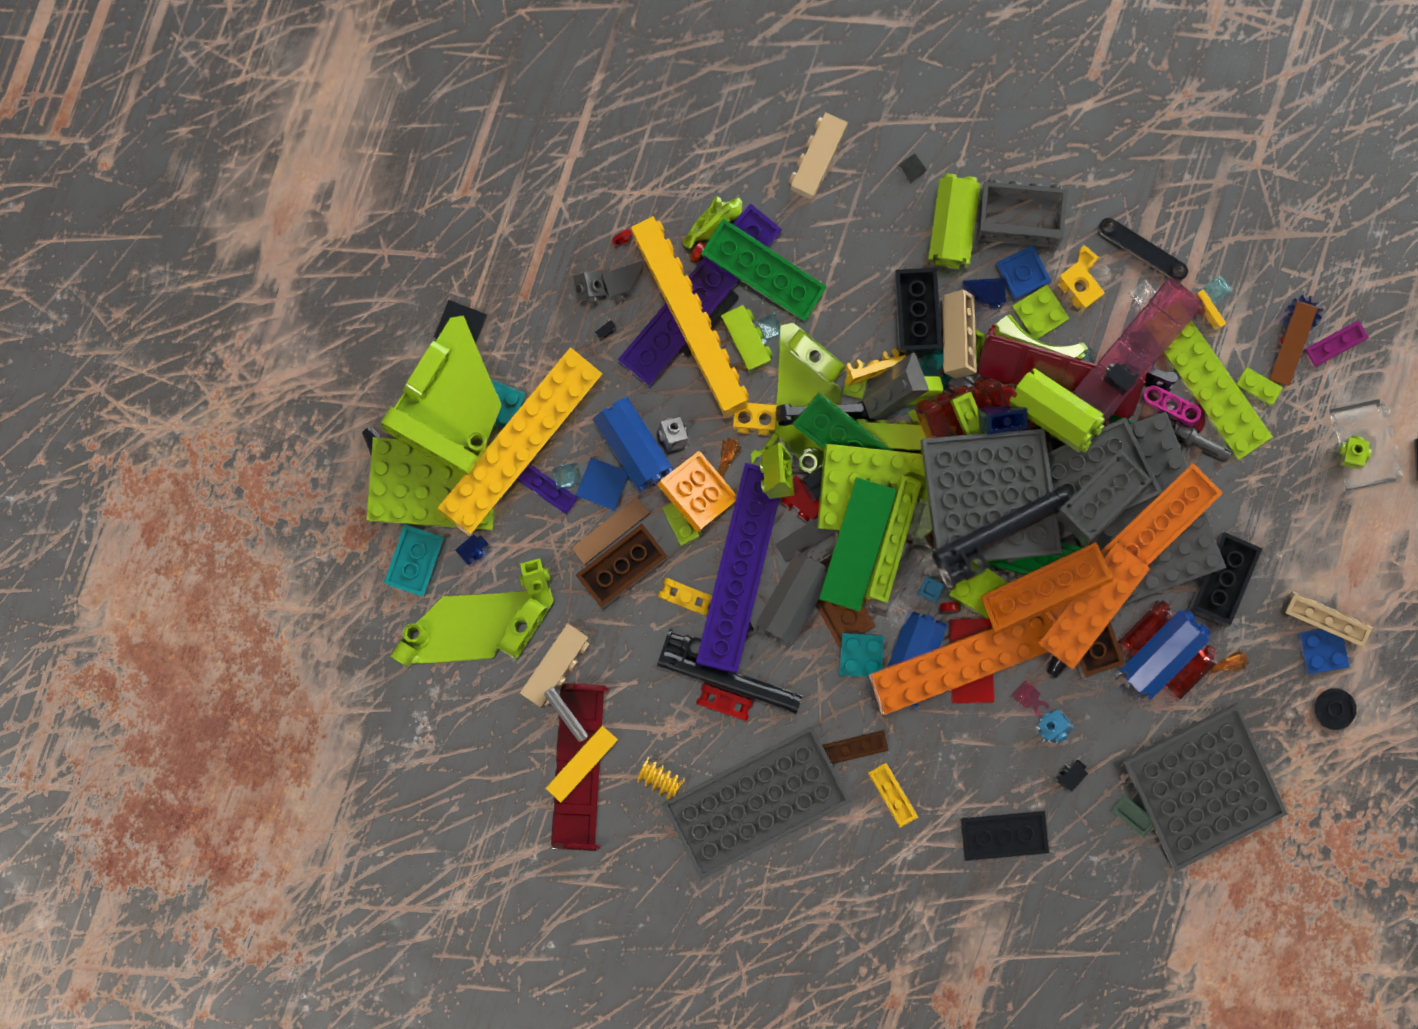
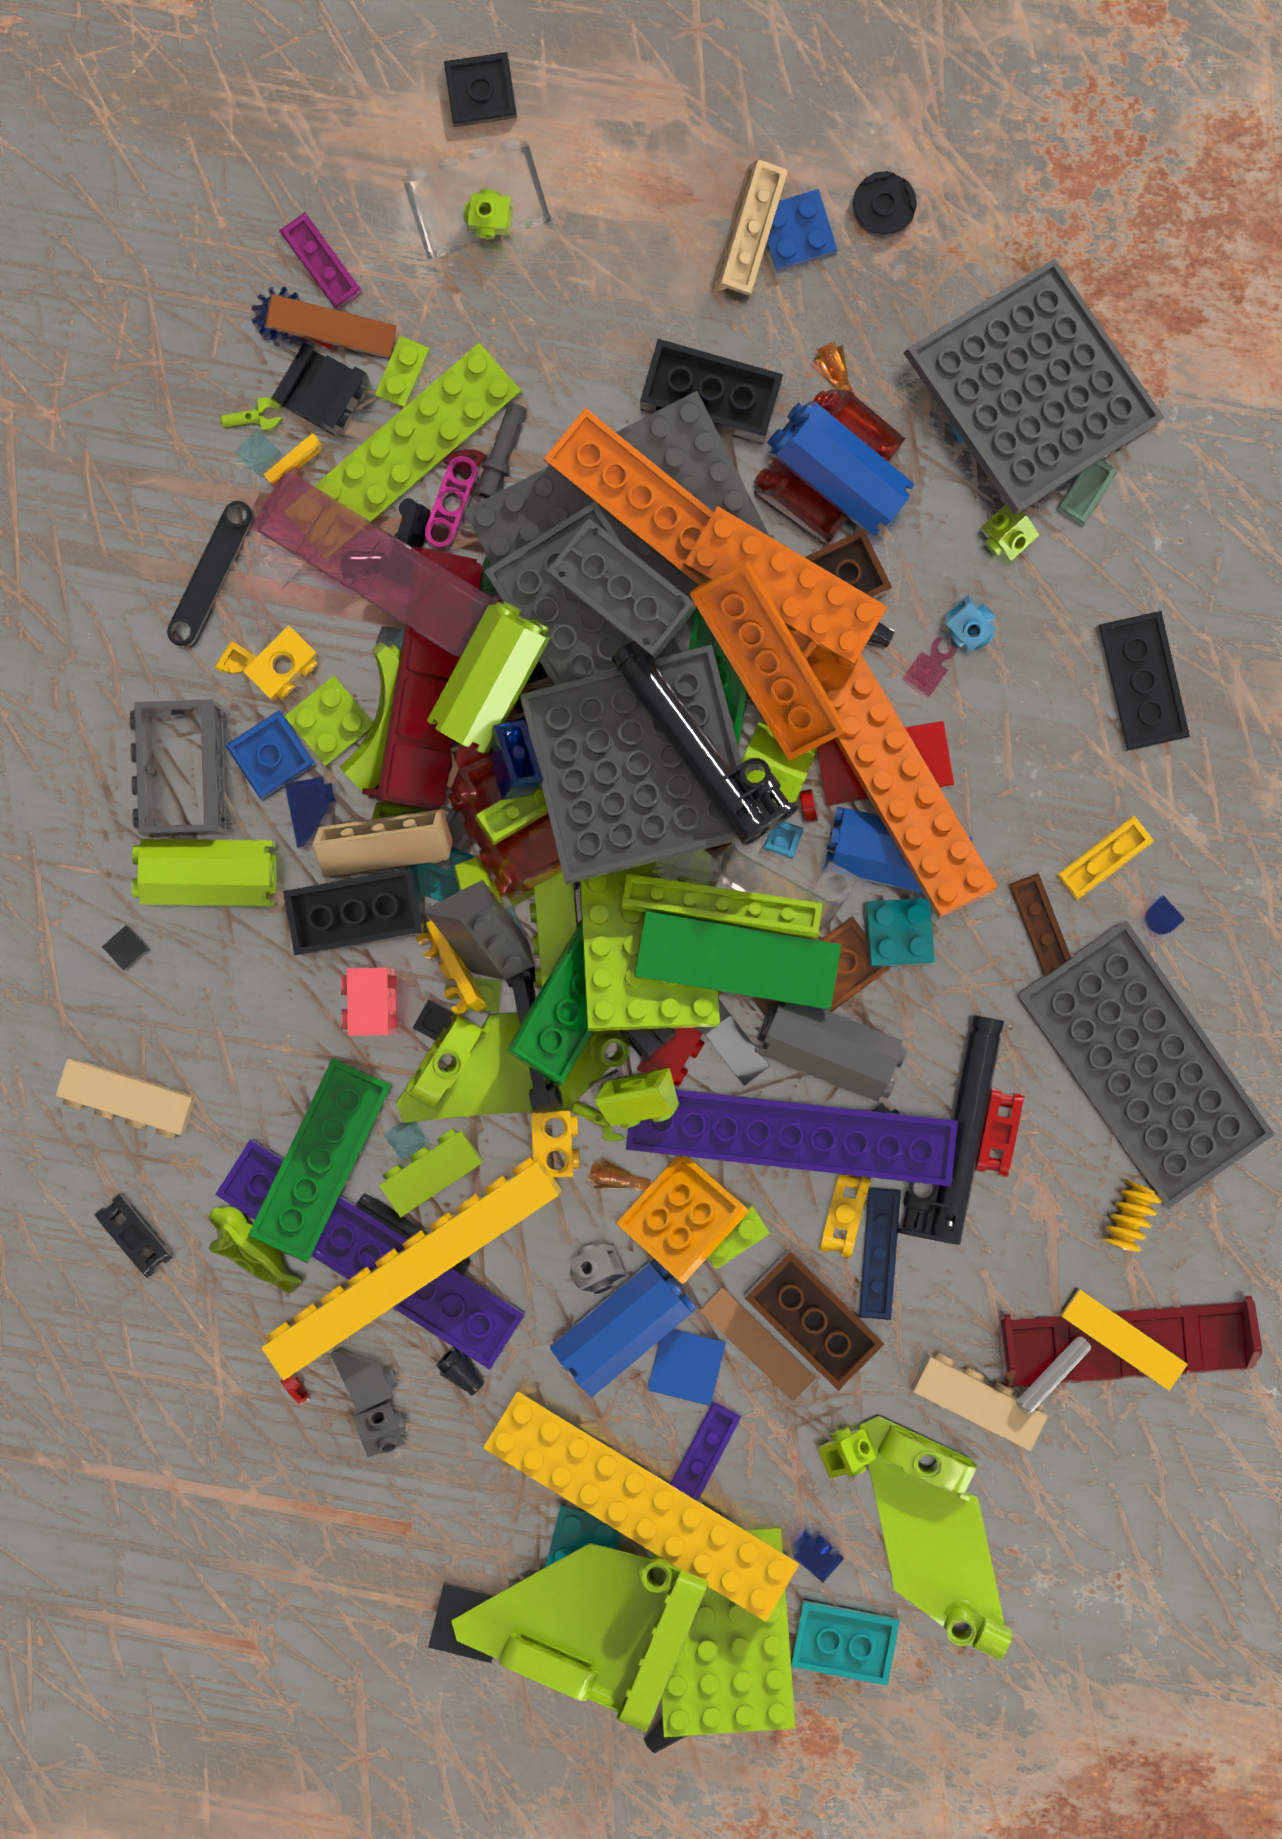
camera: 95 degrees left, 5 degrees up
clear light blue slope [552,463,582,489] -> none
black tile [595,320,616,341] -> none
red tile [689,241,706,262] -> none
black brick [1053,759,1088,793] -> none
black brick [1103,363,1139,396] -> none
none -> black plate [94,1193,173,1279]
none -> lime bar [220,397,283,432]
none -> black piece [271,343,370,438]
none -> coral brick [341,968,398,1036]
none -> black plate [413,999,455,1040]
none -> black cone [436,1348,484,1396]
none -> dark blue tile [858,1187,901,1320]
none -> lime brick [980,504,1039,561]
none -> clear blue tile [1144,895,1185,935]

